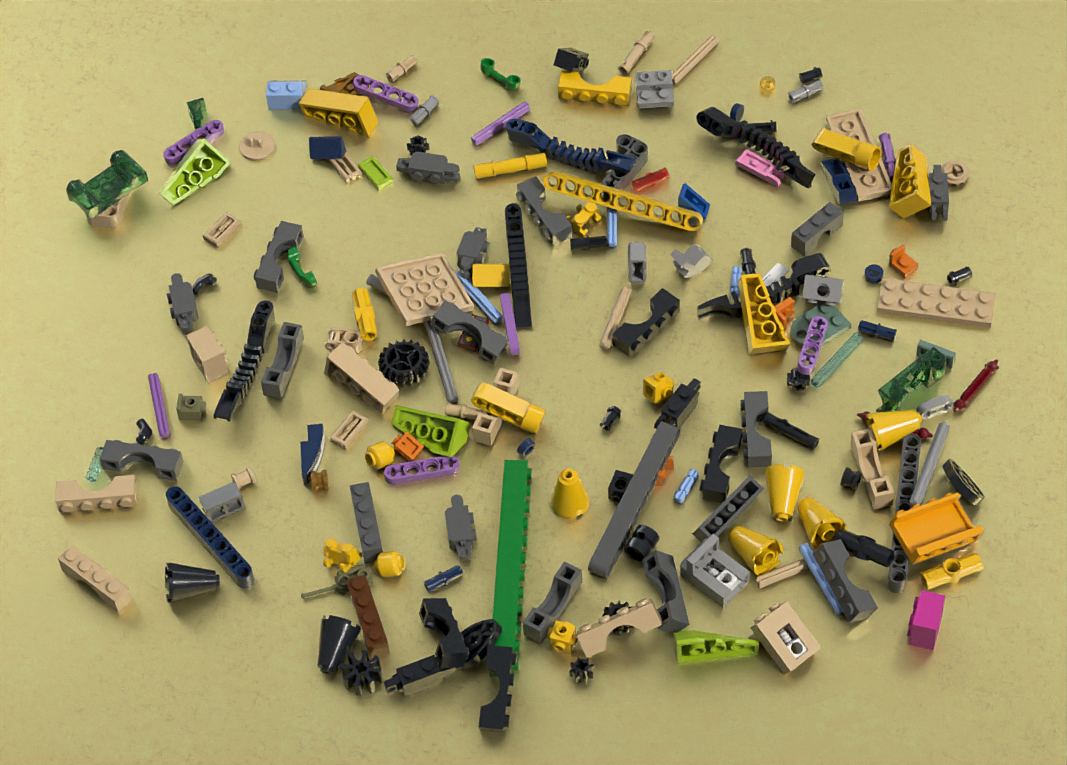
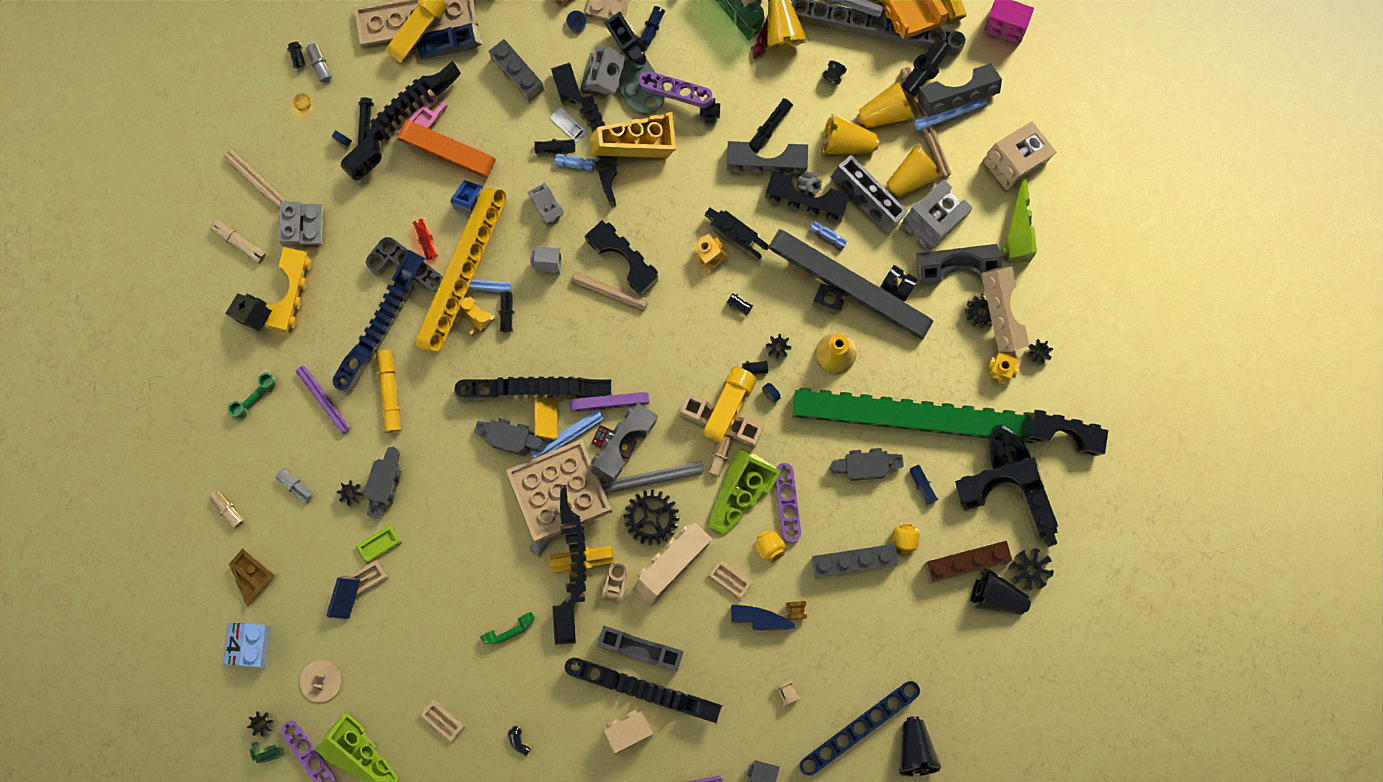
camera: 90 degrees left, 25 degrees up
dark grey hinge [167,273,199,332] -> none
olive brick [176,394,206,420] -> none
hinge [198,482,246,523] -> none
dark grey arch [254,221,304,293] -> none
yellow wedge [299,88,379,137] -> none
olive piece [301,564,374,599] -> none
yellow piece [323,538,362,572] -> none
medium lavender beam [353,75,419,112] -> none
orange bracket [392,431,424,462] -> none
dark grey arch [516,176,572,245] -> none
dark grey arch [523,561,582,643] -> none
orange bracket [774,297,795,329] -> none
clear light blue axle [811,332,863,388] -> none
tan arch [851,428,894,510] -> none
none -> black gear [247,711,275,737]
none -> orange beam [397,120,496,178]
none -> black piece [553,485,586,645]
none -> black brick [604,11,647,66]
none -> black pin [742,360,768,374]
none -> black gear [766,334,791,360]
none -> light grey gear [797,171,822,197]

